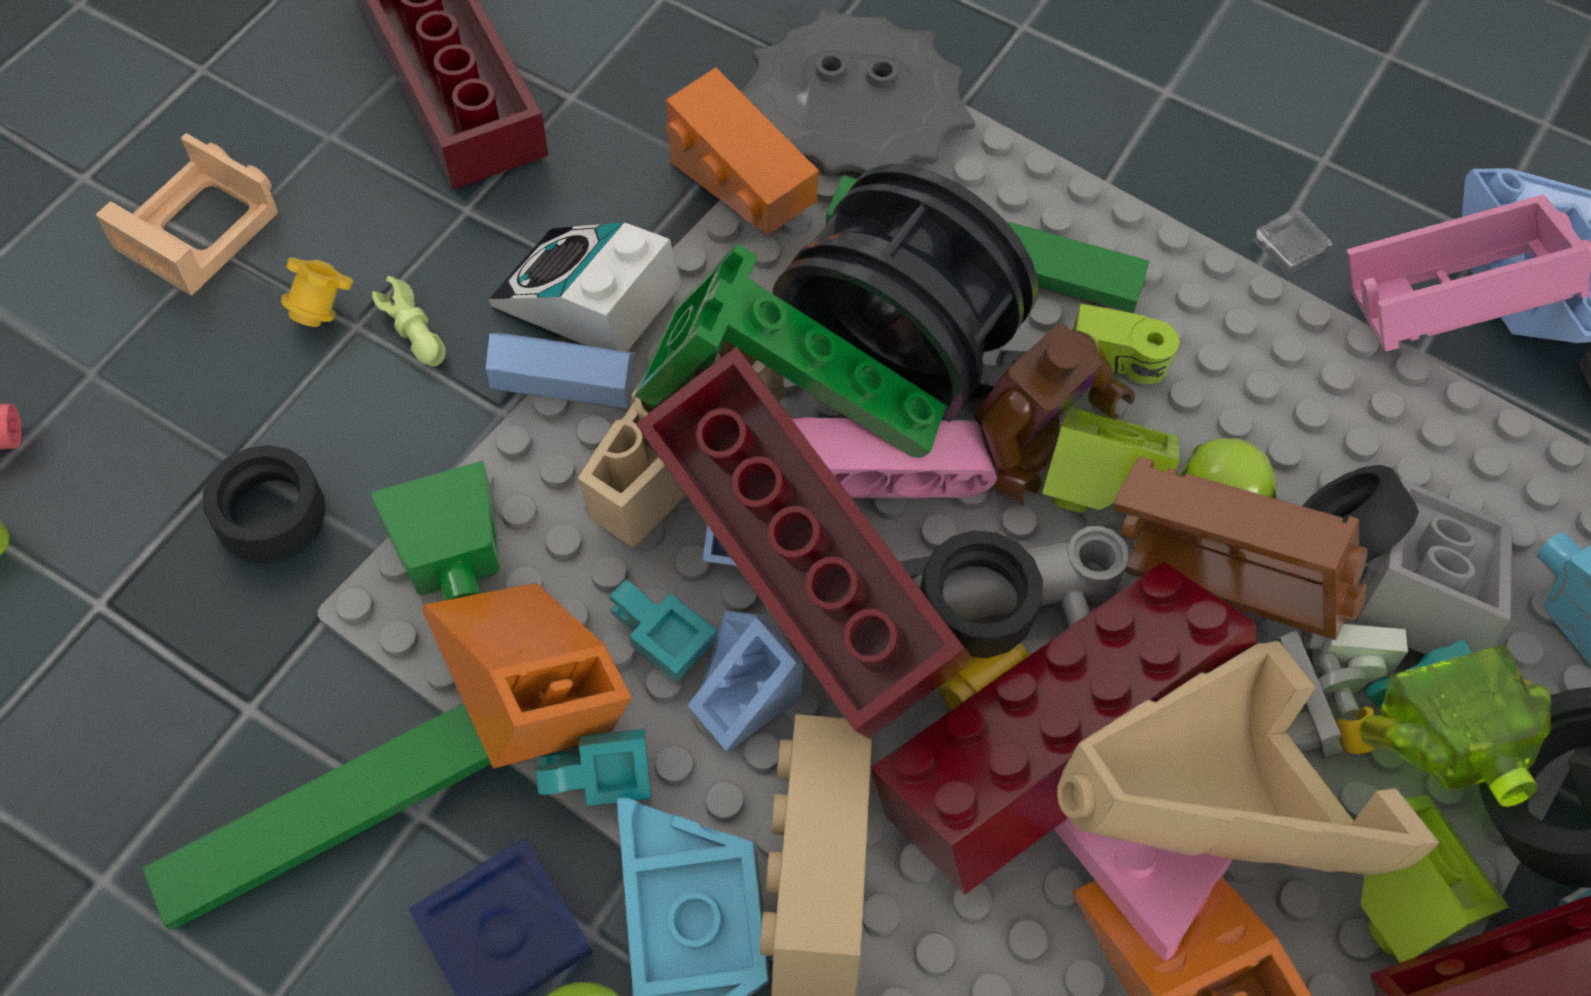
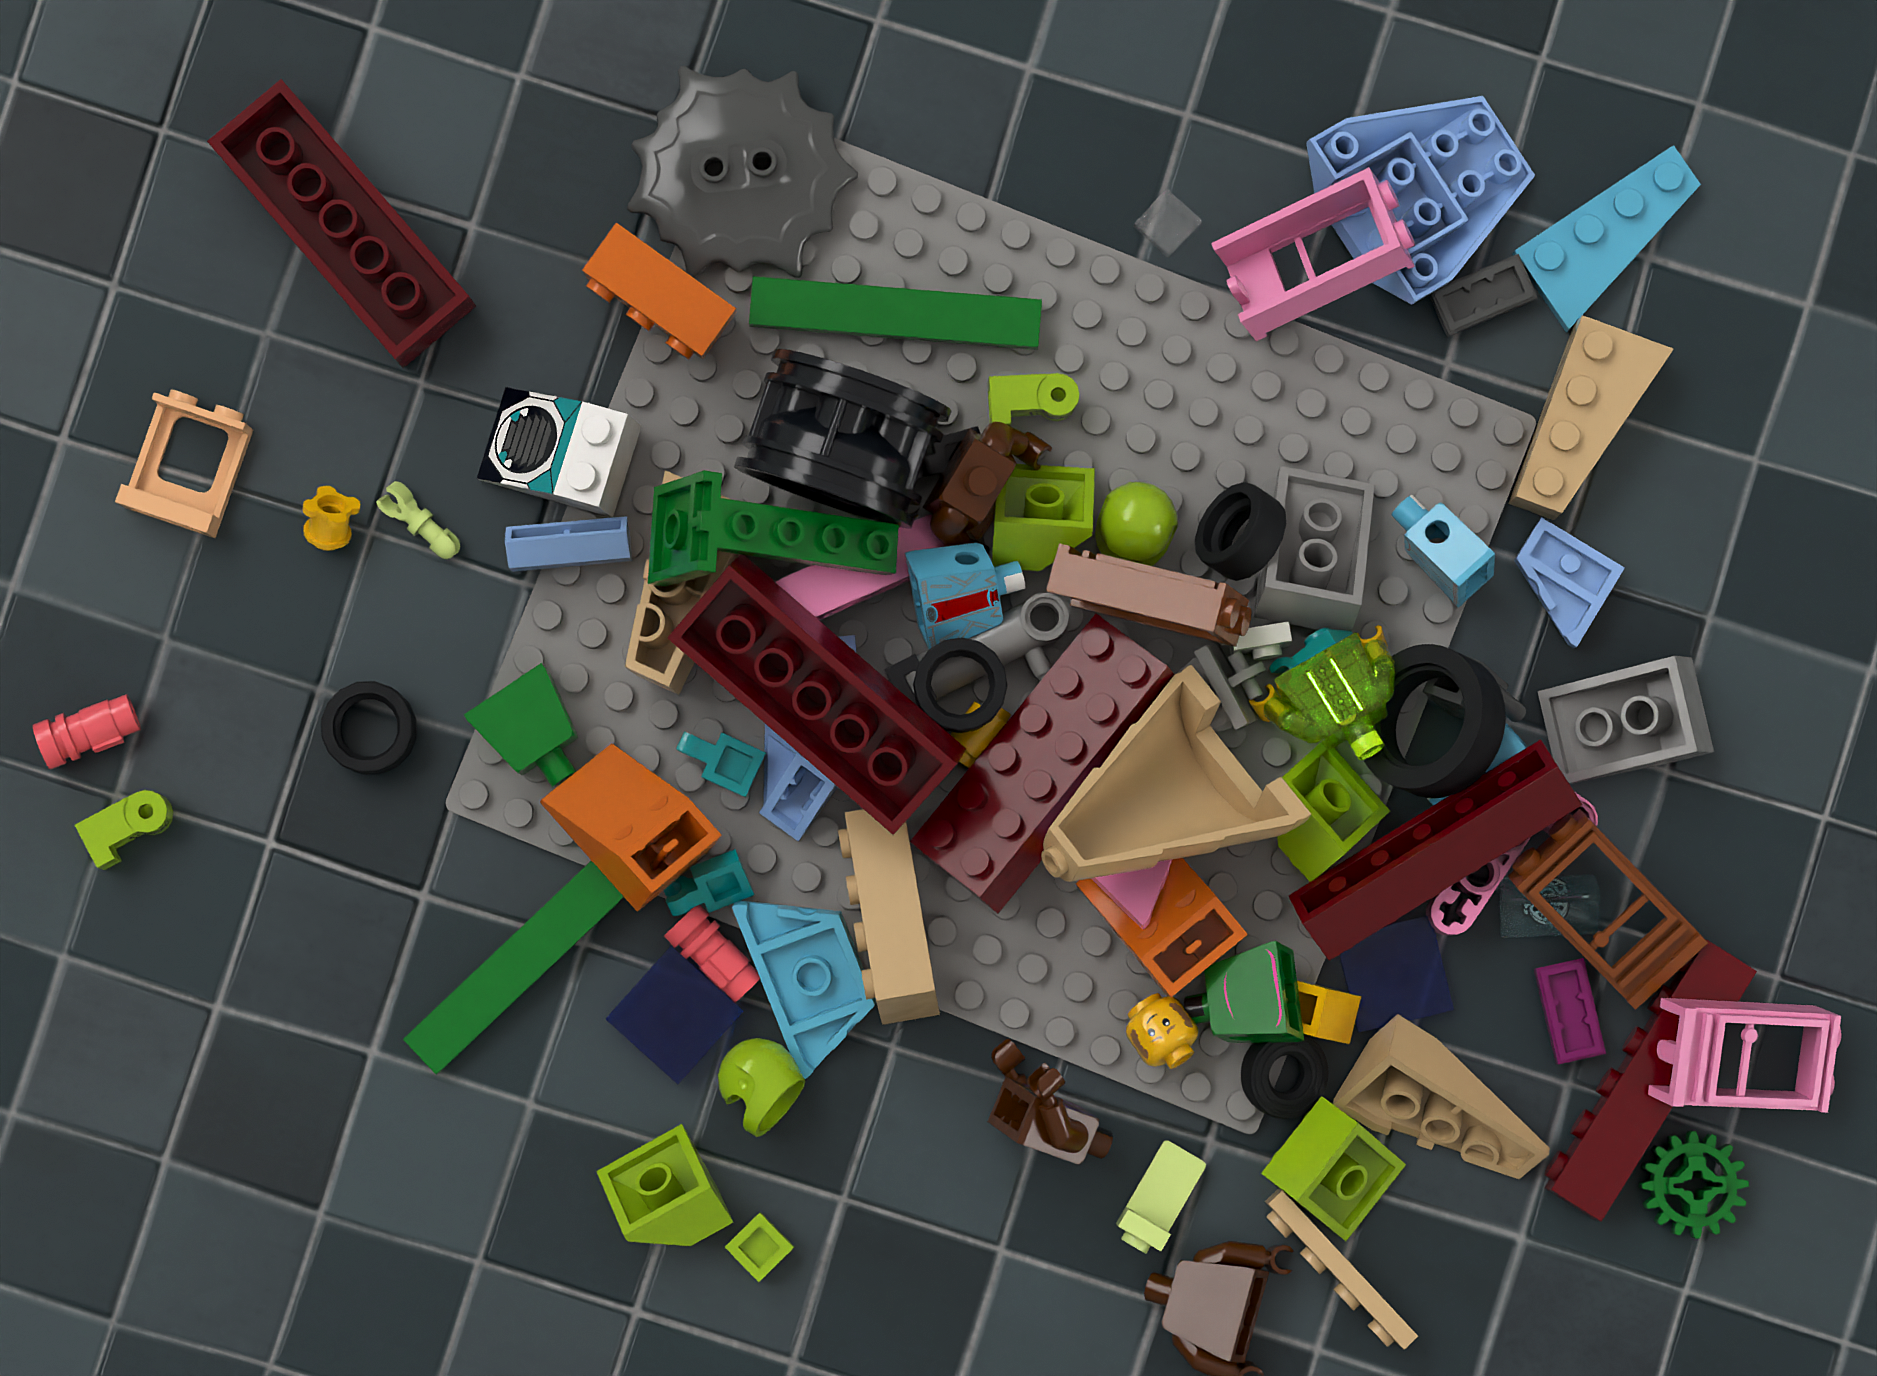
camera: 10 degrees left, 25 degrees up
none -> coral axle [664,905,760,1003]
none -> medium azure torso [905,542,1025,649]

